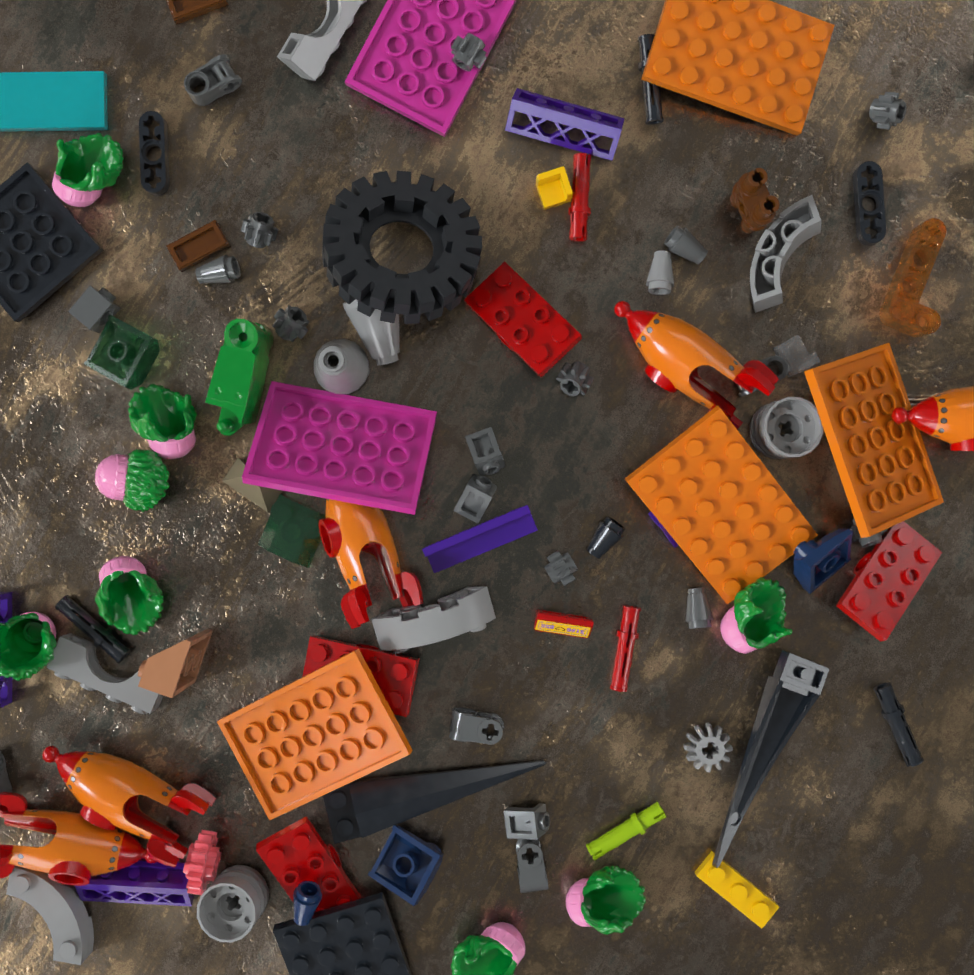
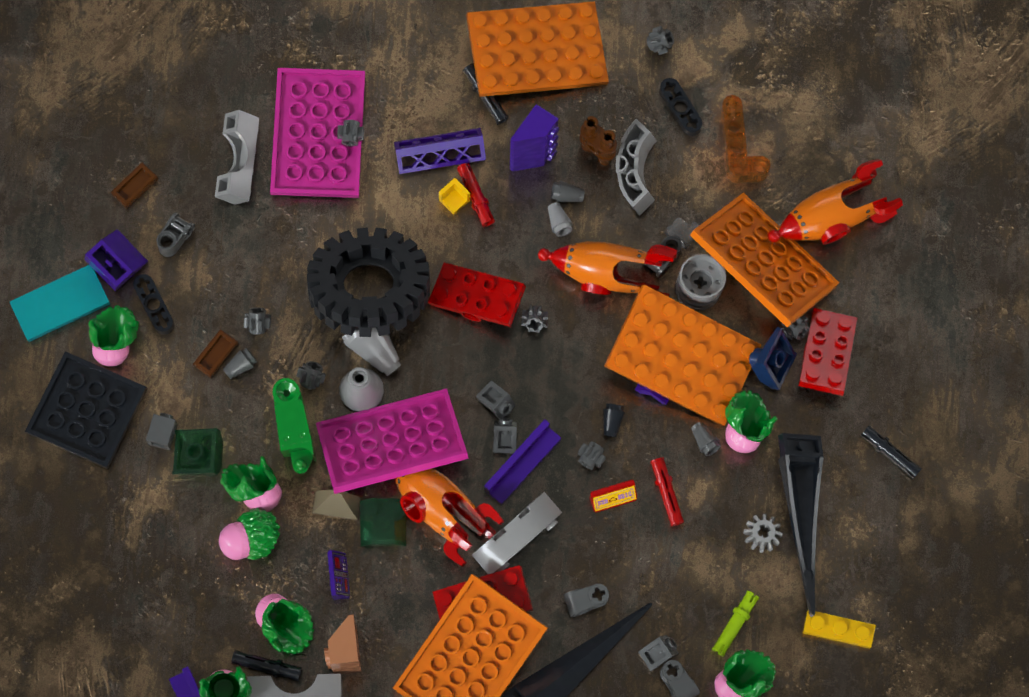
camera: 25 degrees left, 15 degrees down
none -> dark purple slope [84,229,148,292]
none -> slope [327,550,350,600]
none -> dark purple slope [510,104,559,171]

